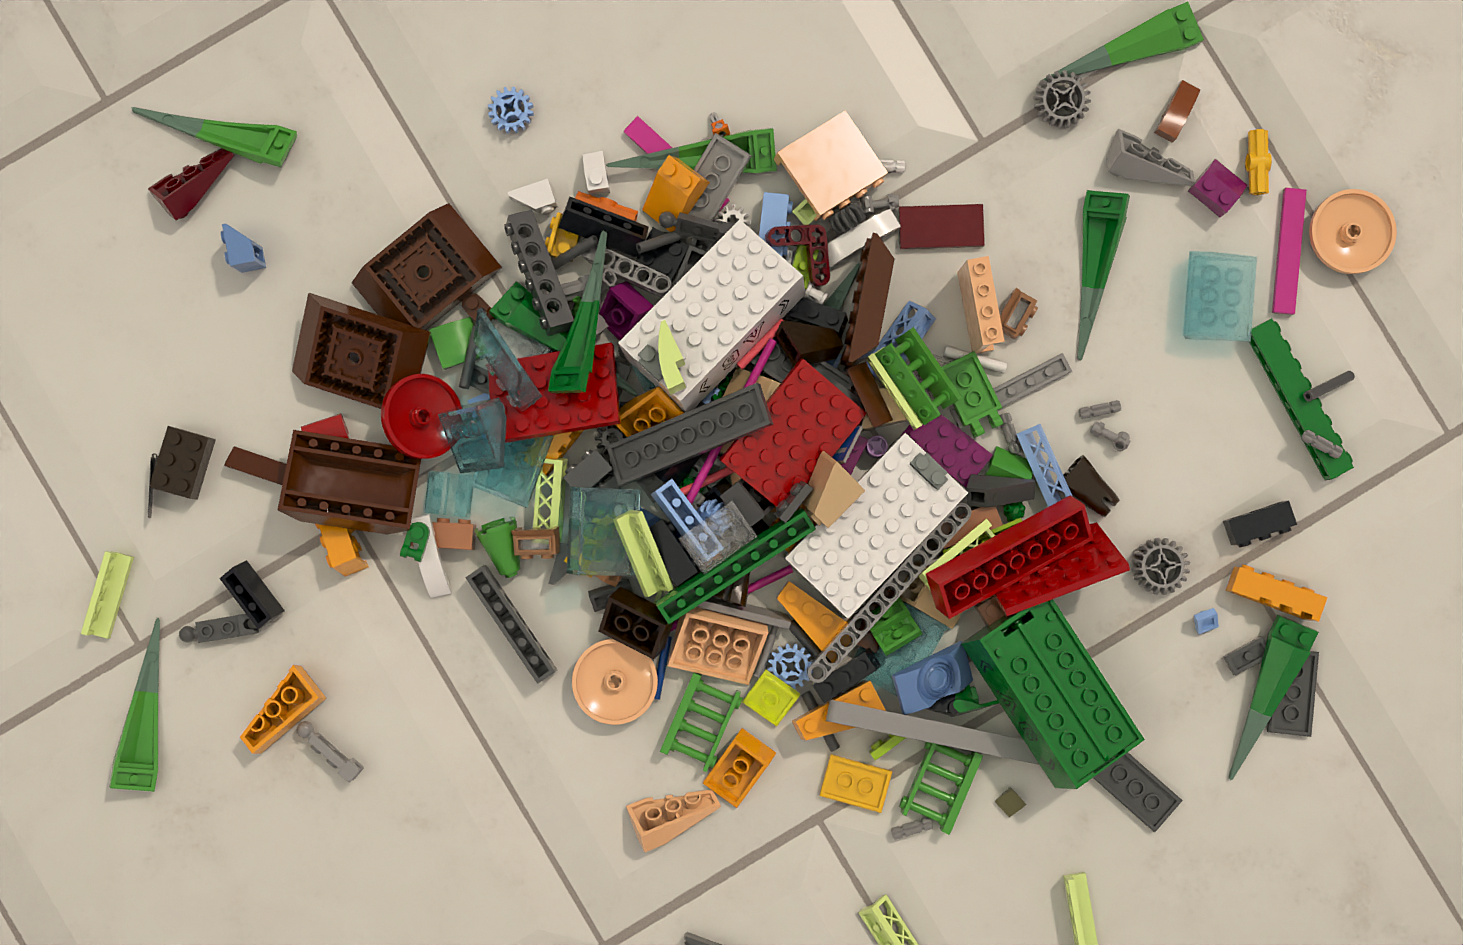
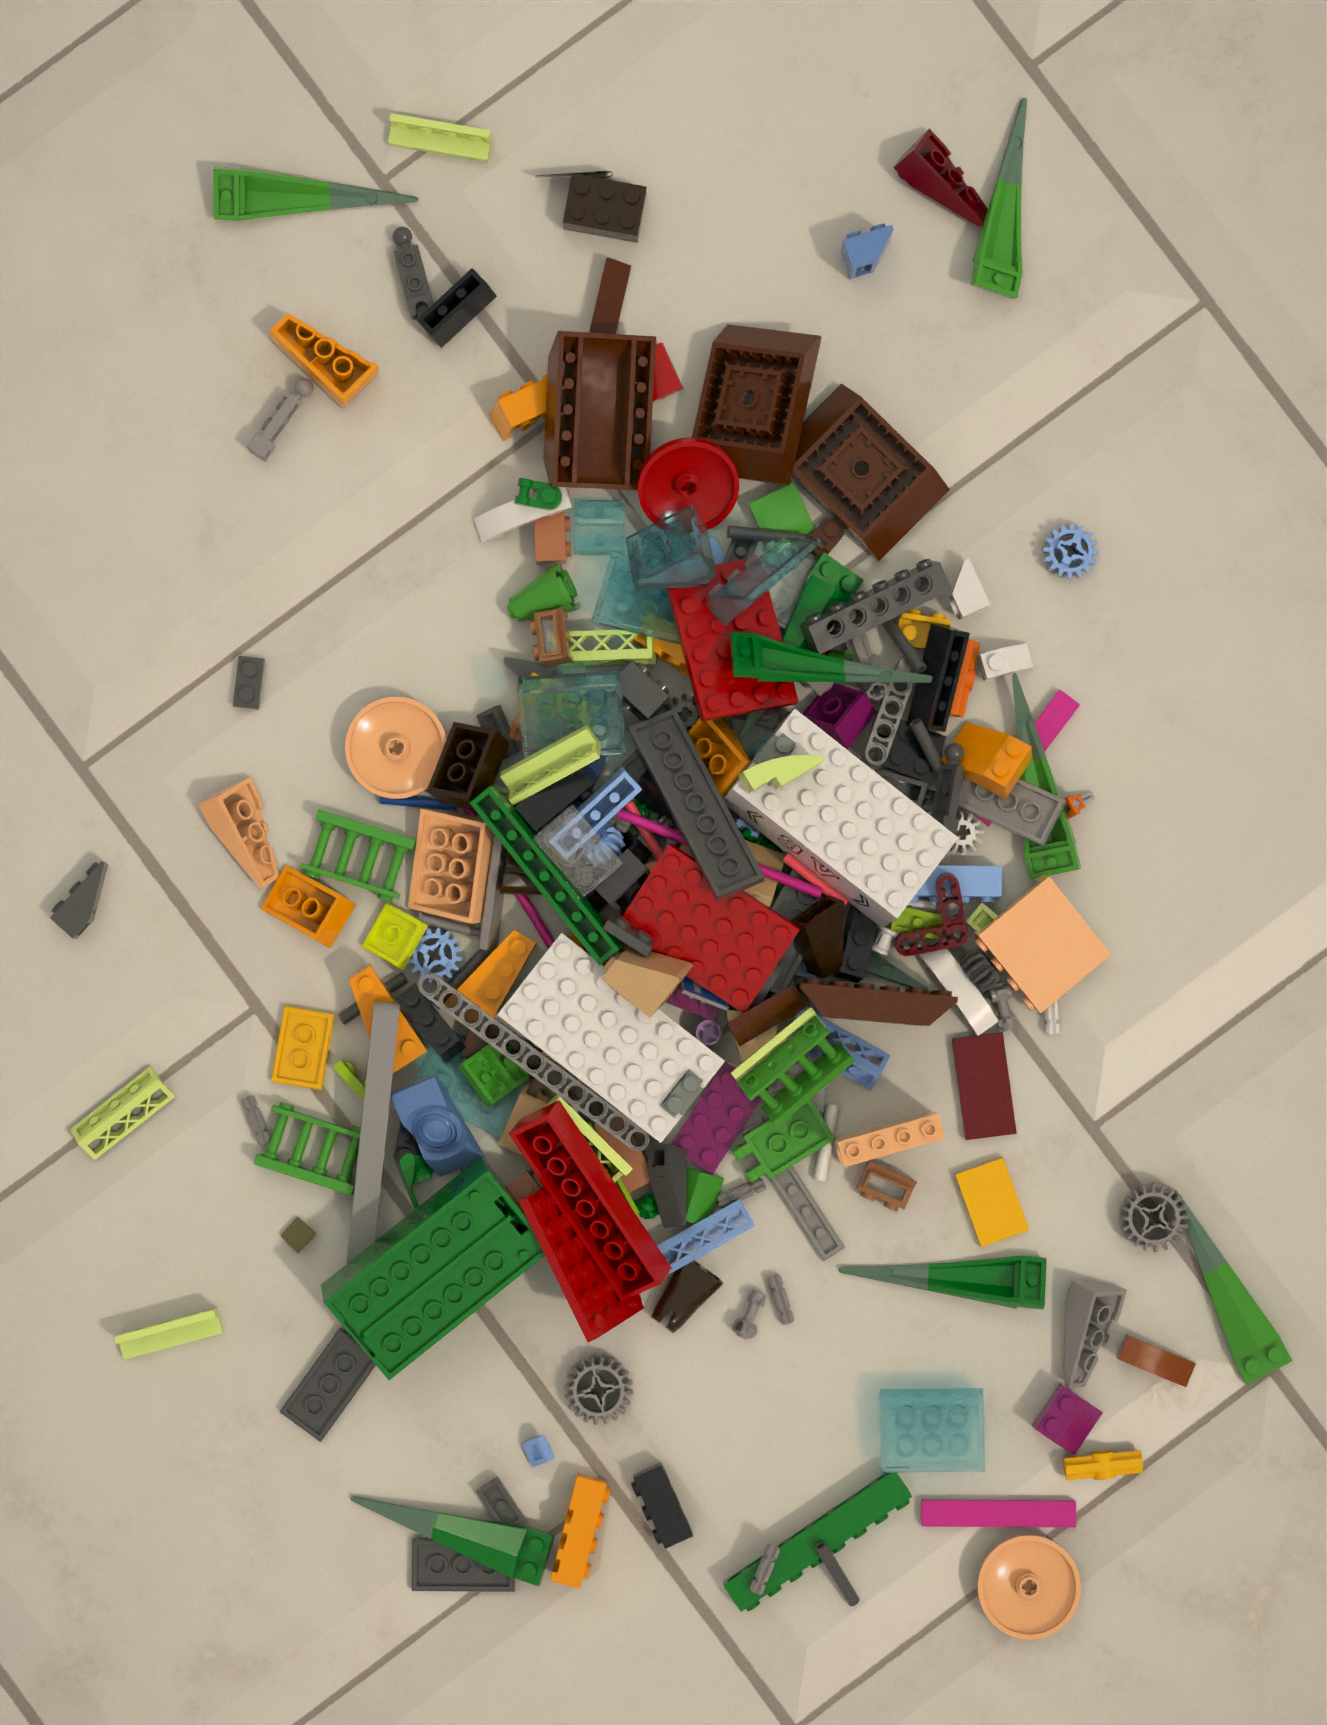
camera: 80 degrees right, 0 degrees up
dark grey brick [465,565,557,684] -> none
none -> dark grey plate [233,656,265,710]
none -> yellow tile [954,1157,1029,1247]

